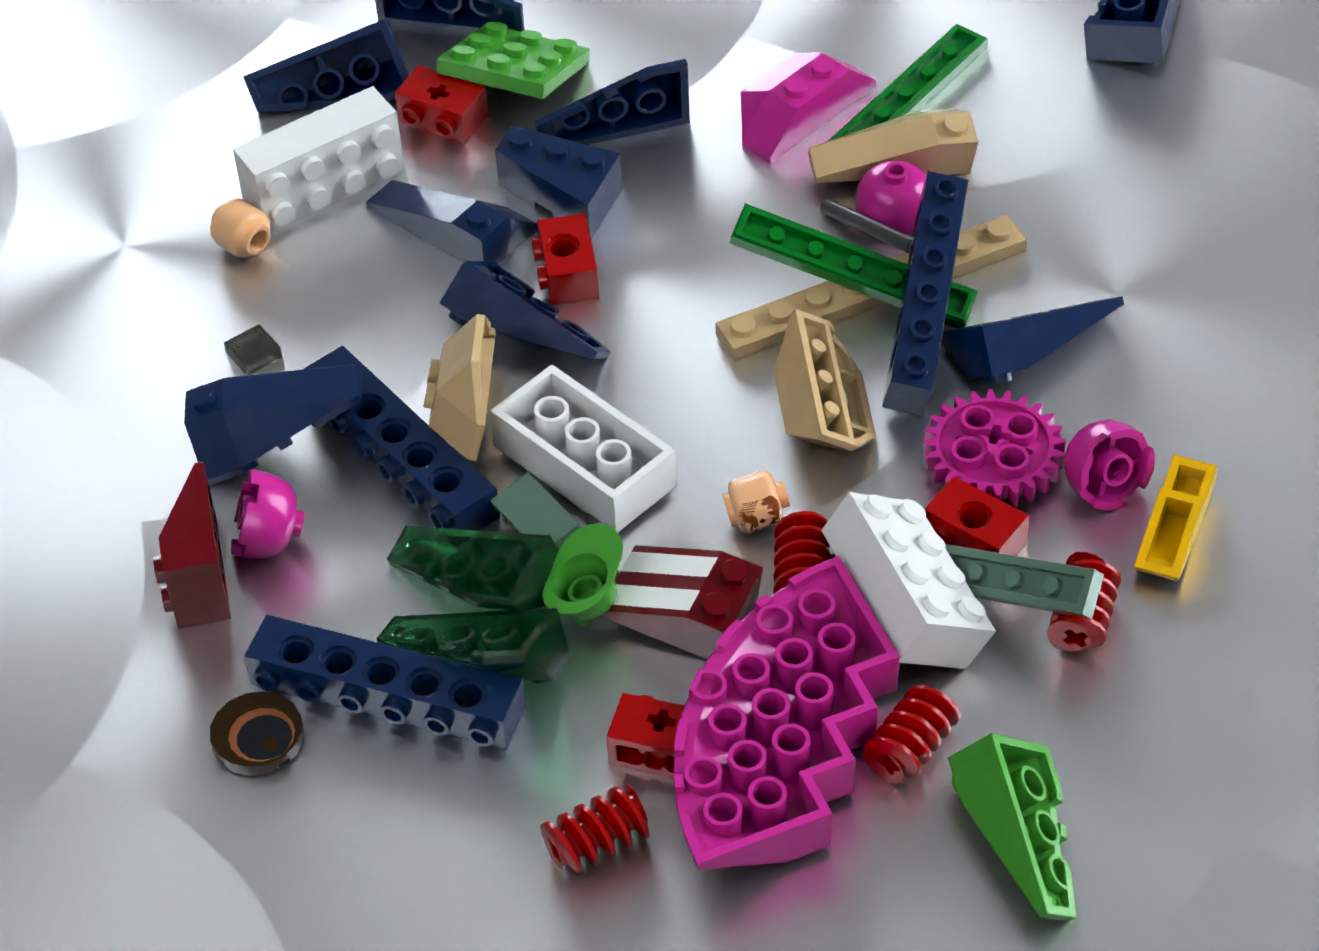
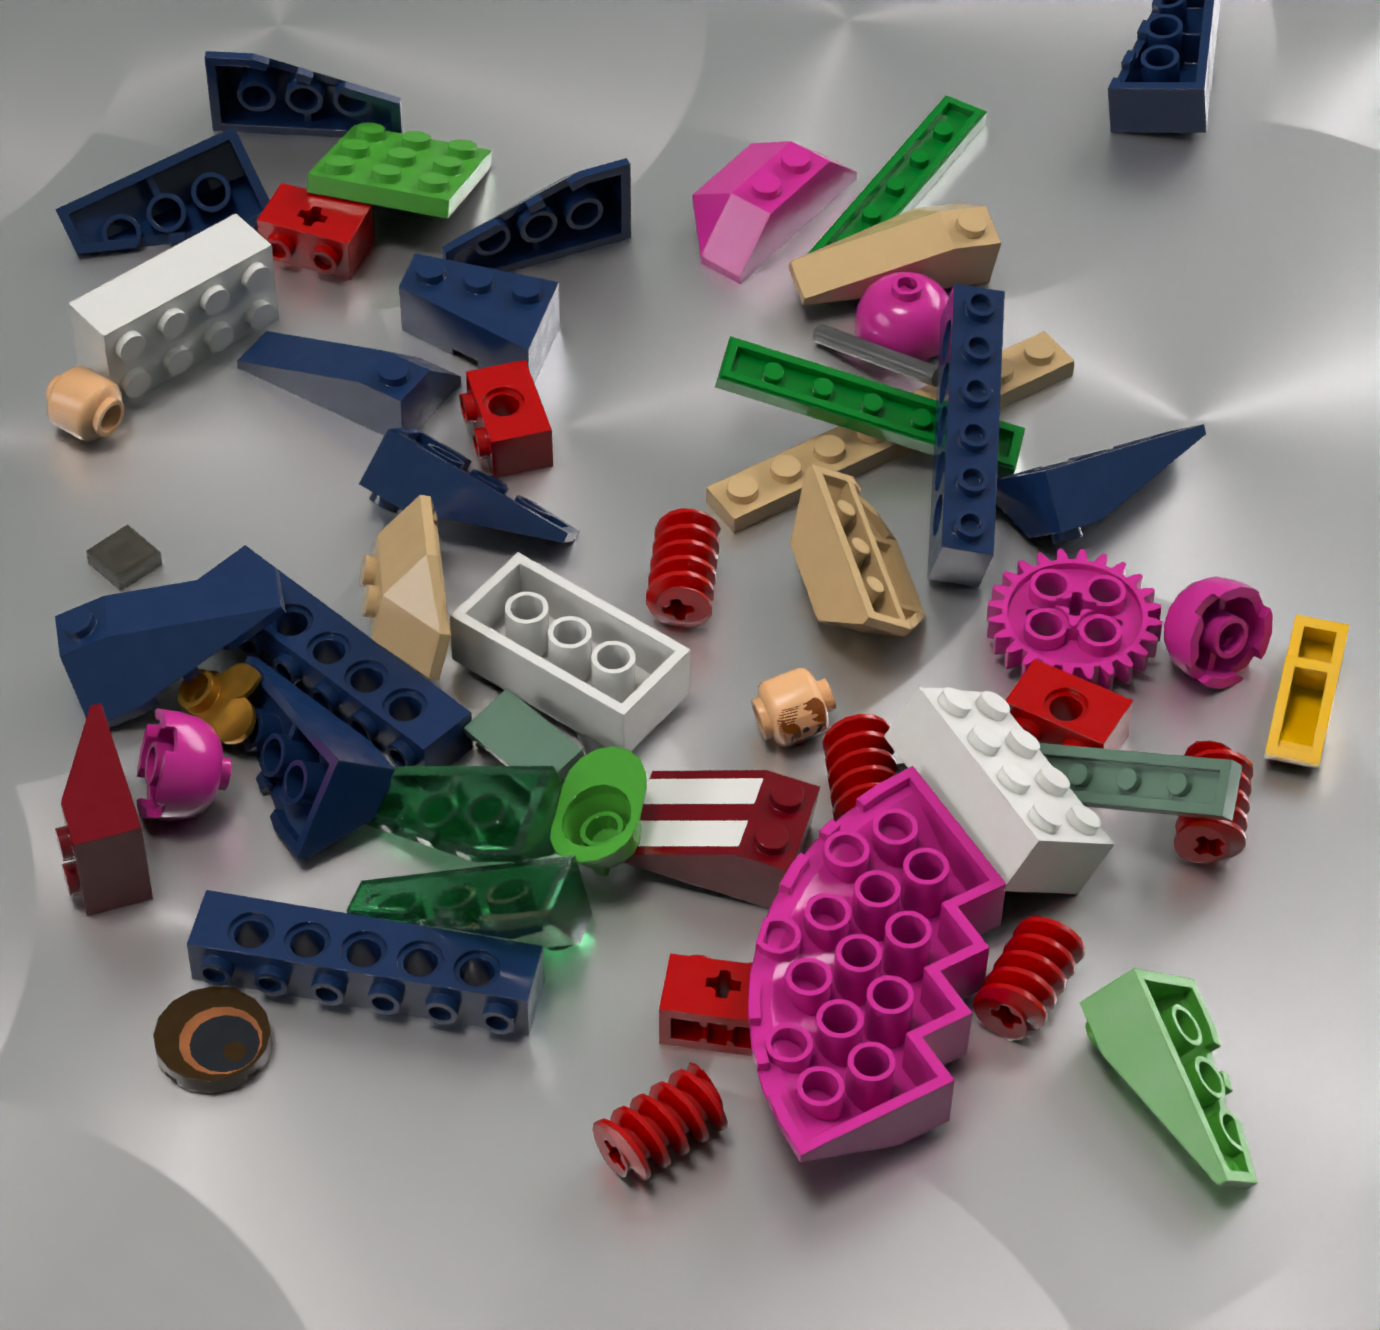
camera: 10 degrees left, 0 degrees up
none -> pearl gold plate [177,663,262,744]
none -> dark blue wedge [242,656,395,859]
none -> red piece [646,508,721,629]

